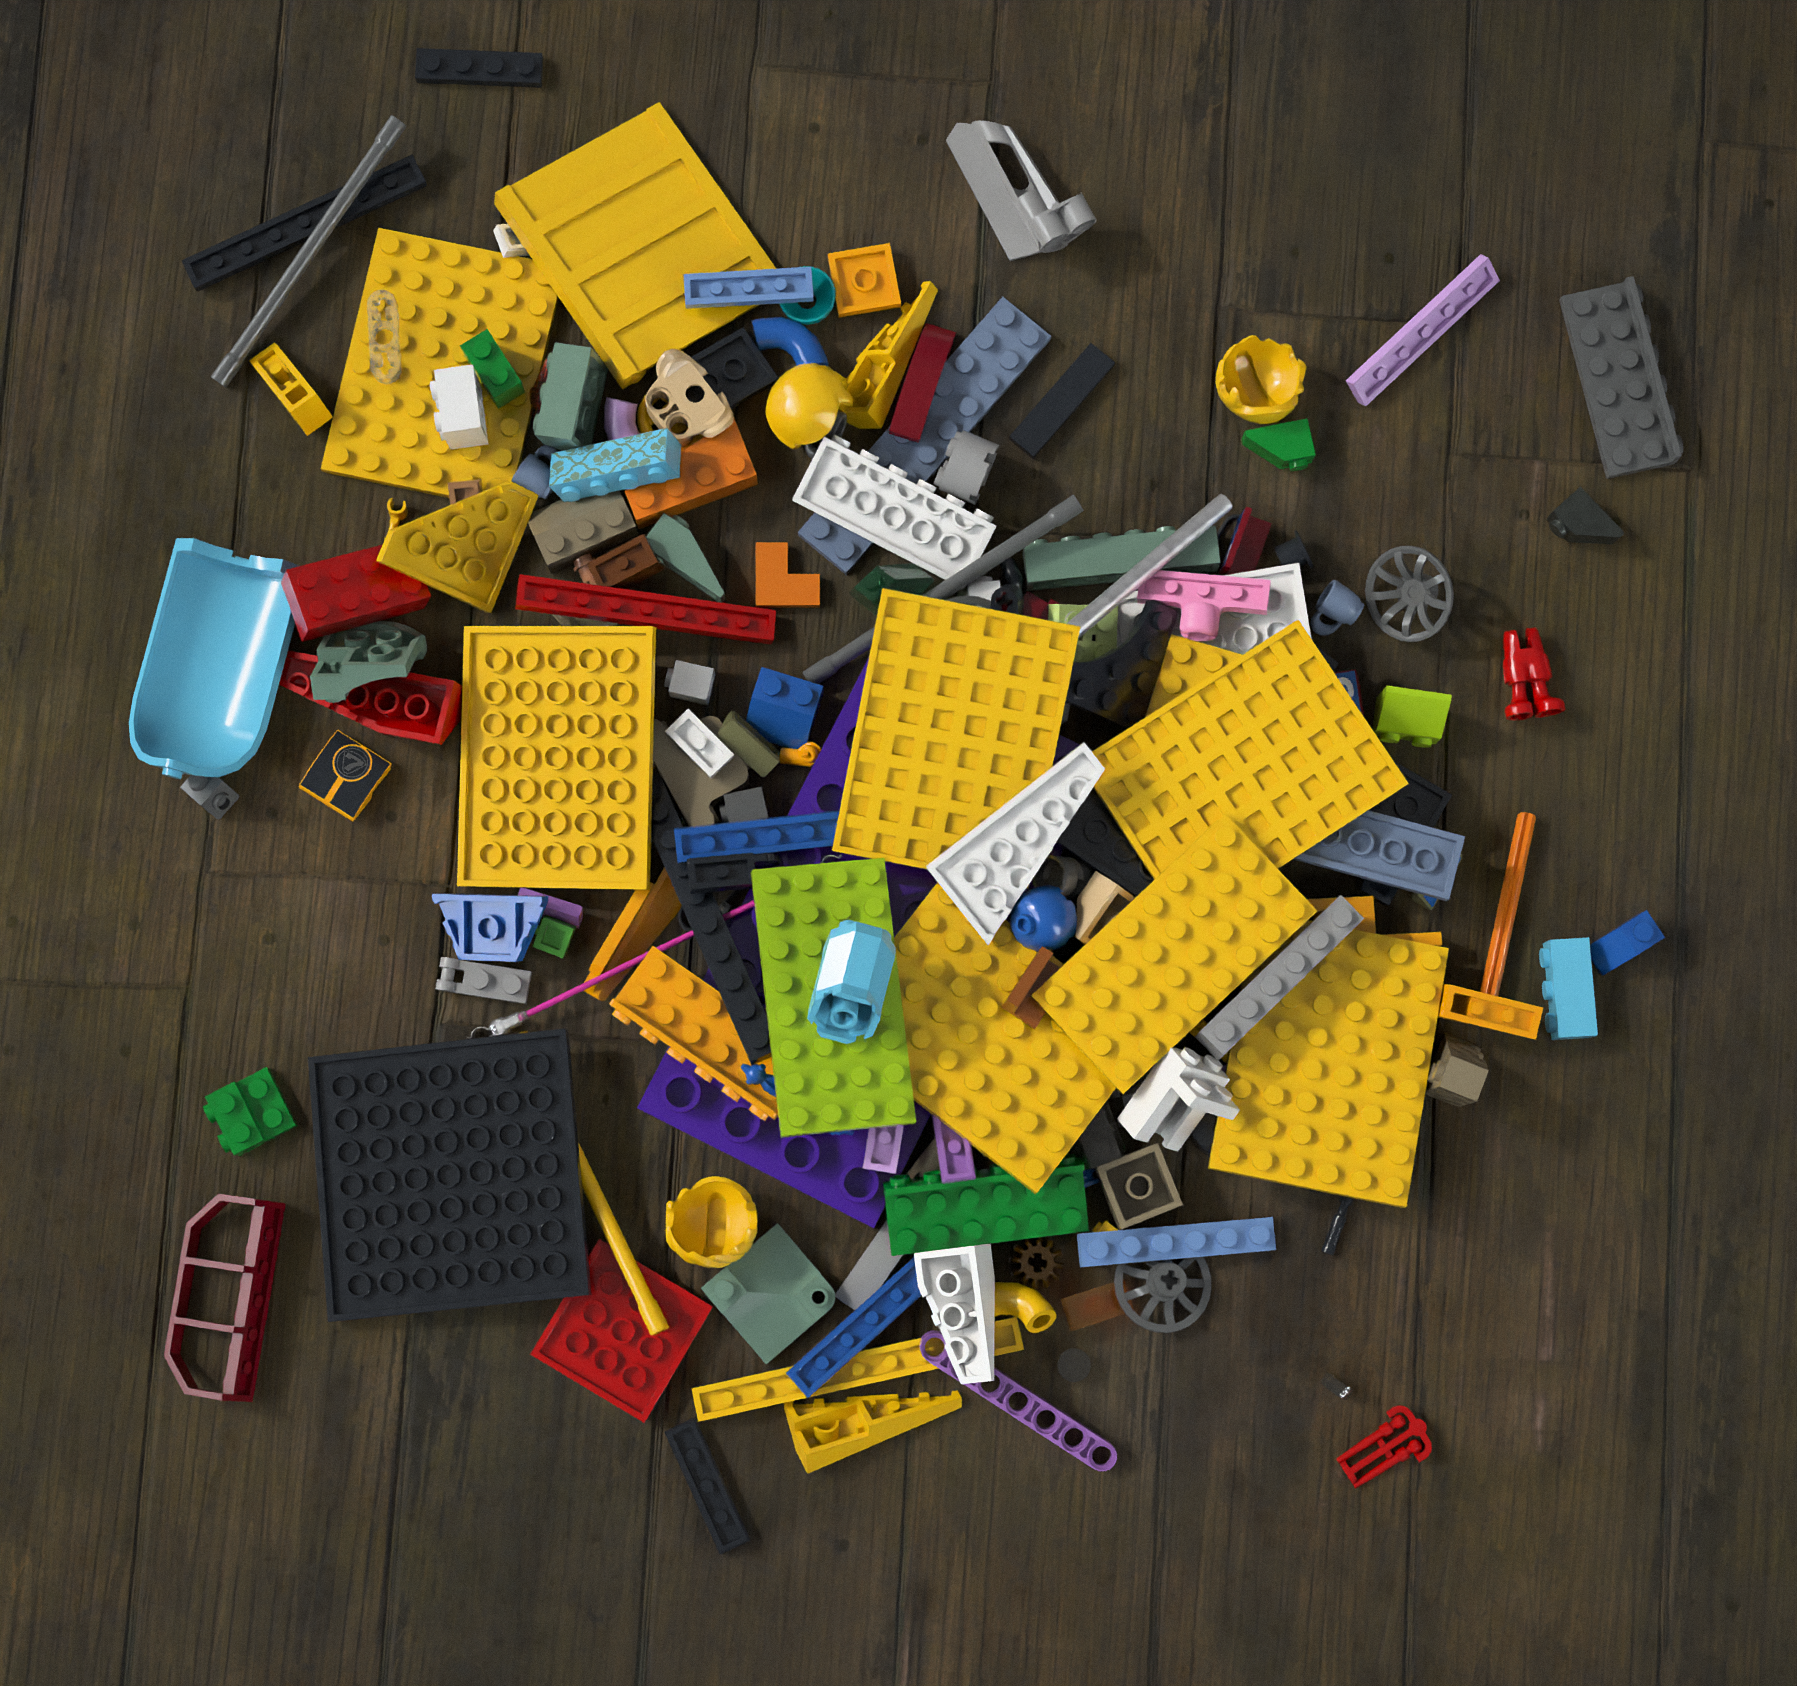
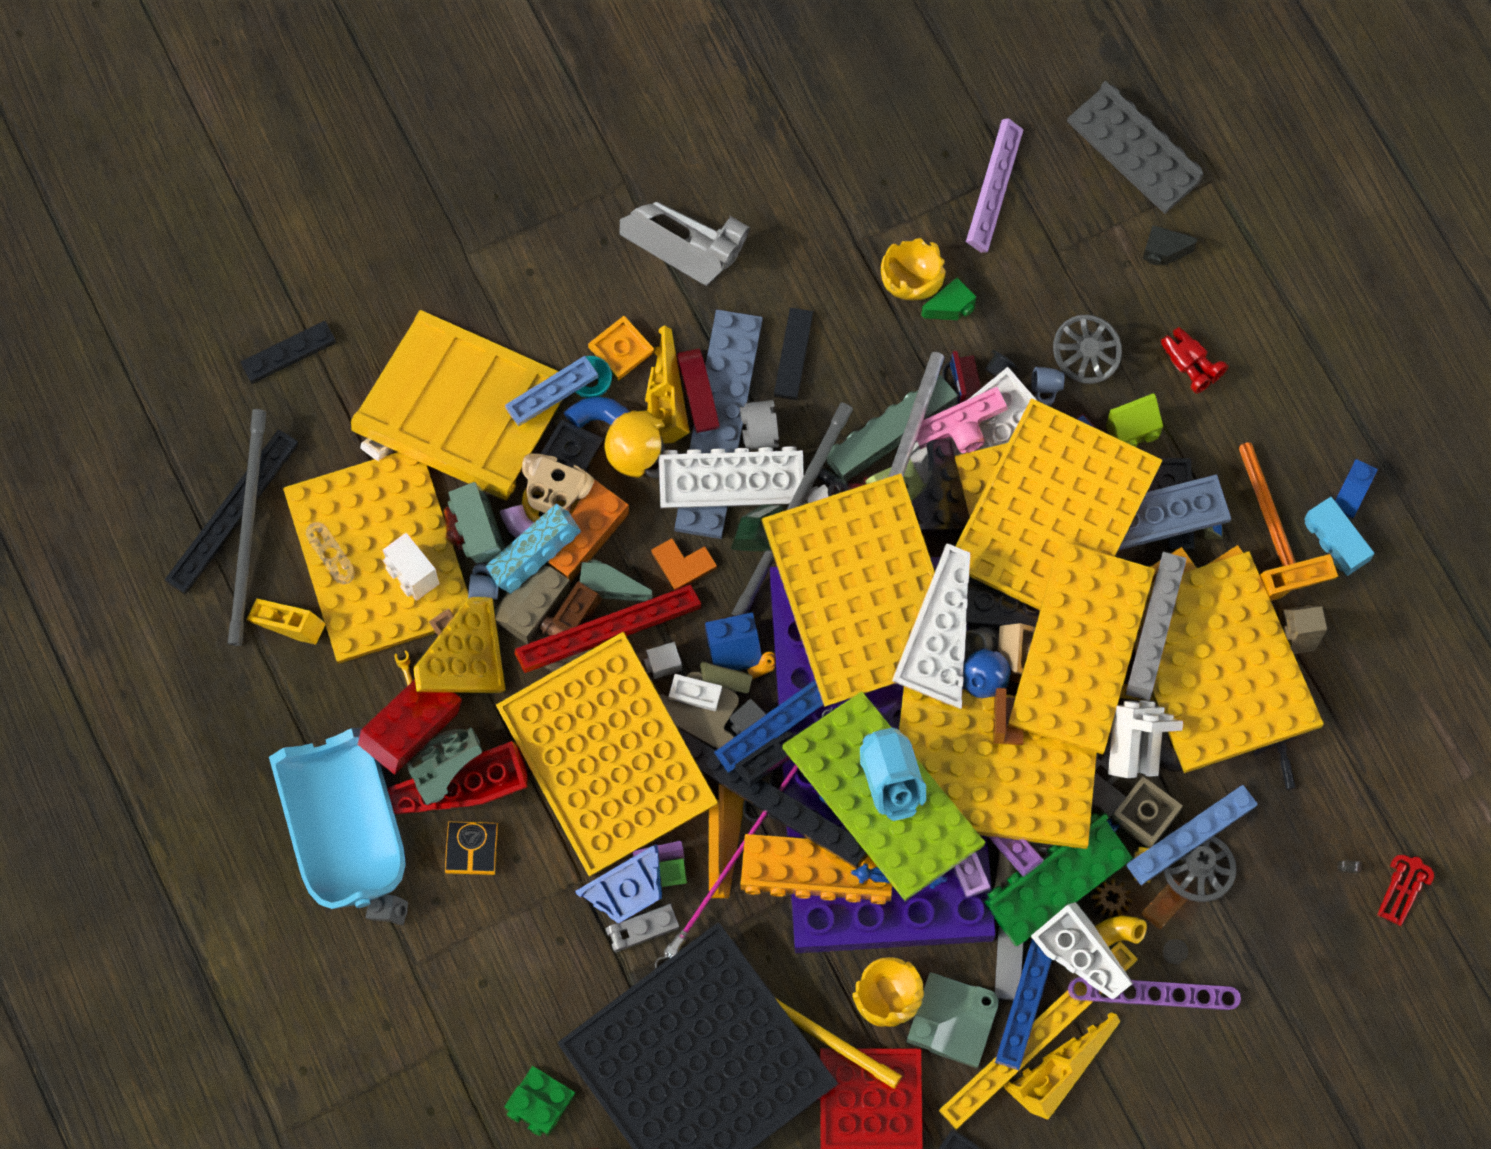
camera: 25 degrees left, 10 degrees down
green brick [460,329,525,409] -> none

